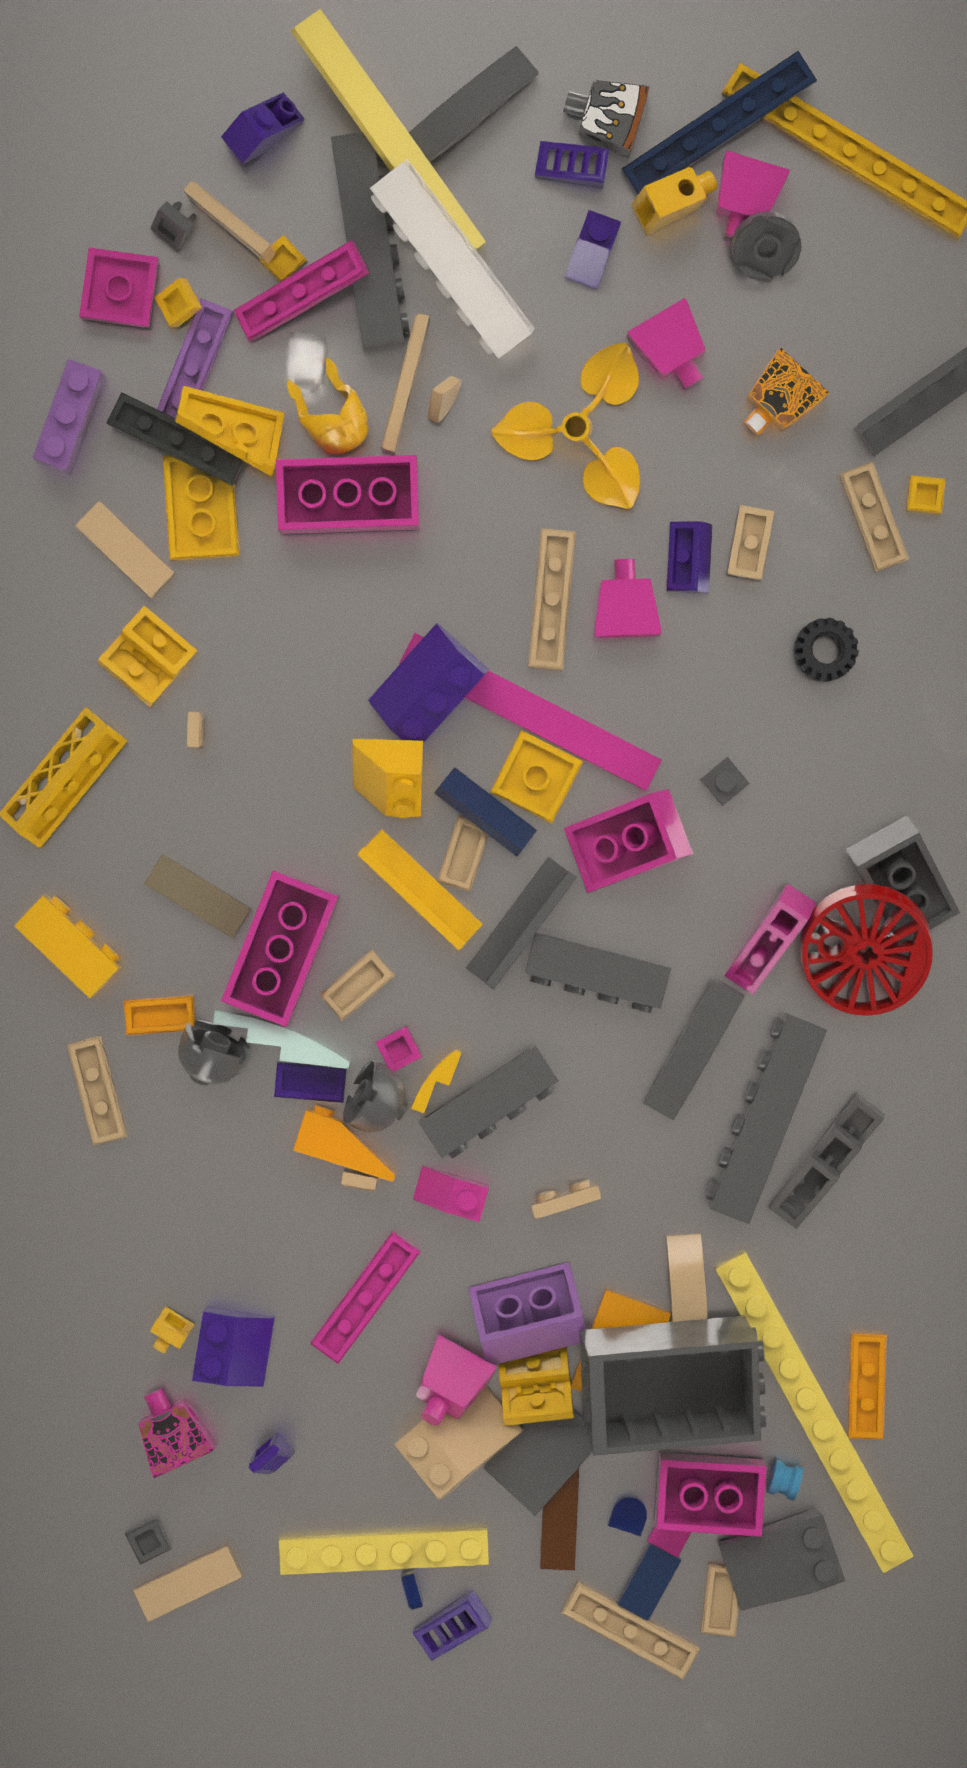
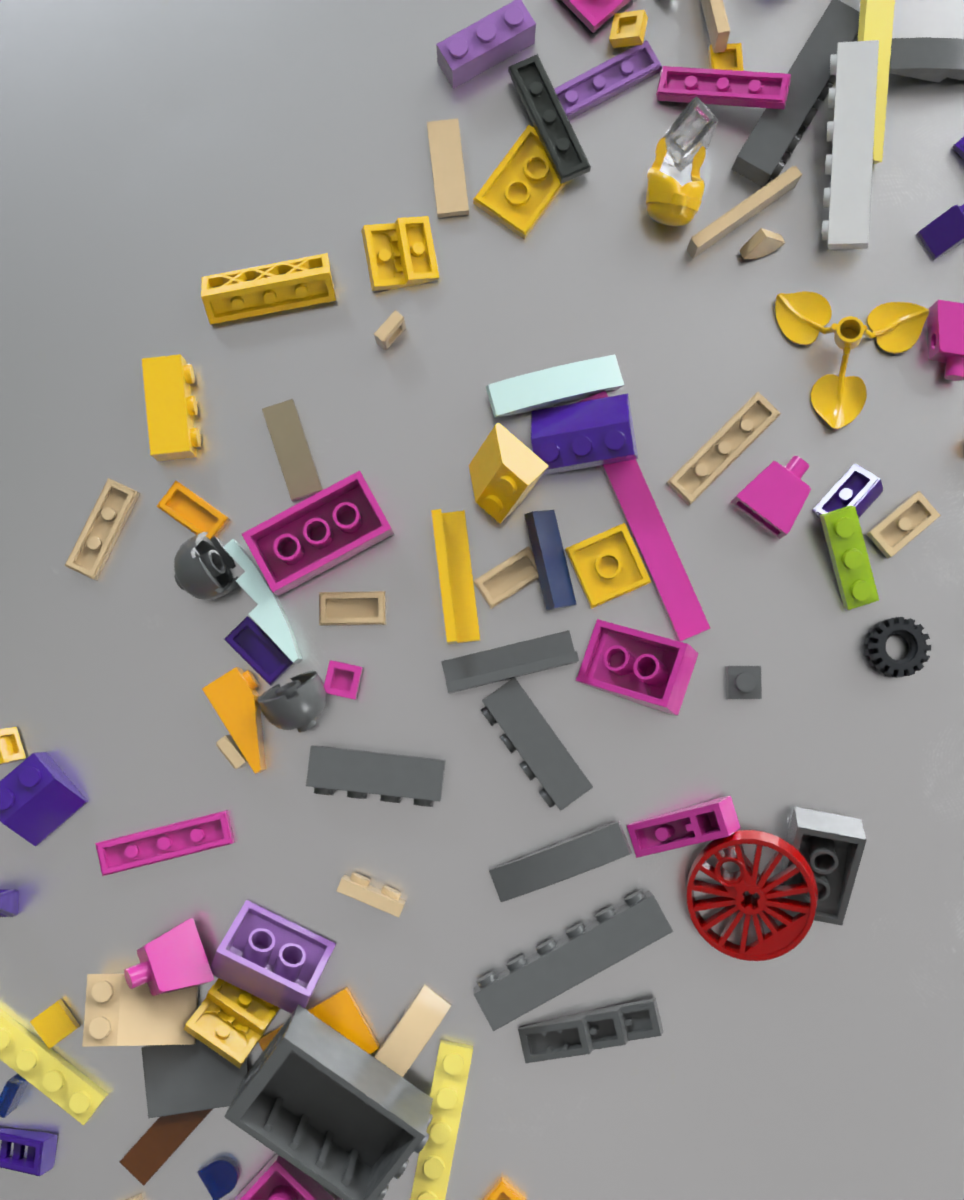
camera: 40 degrees right, 5 degrees down
yellow wing [175,386,285,477] -> none
dark pink brick [276,455,420,534] -> none
yellow slope [411,1049,462,1114] -> none
dark pink slope [413,1165,489,1222] -> none
none -> yellow tile [30,999,80,1049]
none -> light aqua slope [486,355,624,418]
none -> lime plate [820,505,879,610]

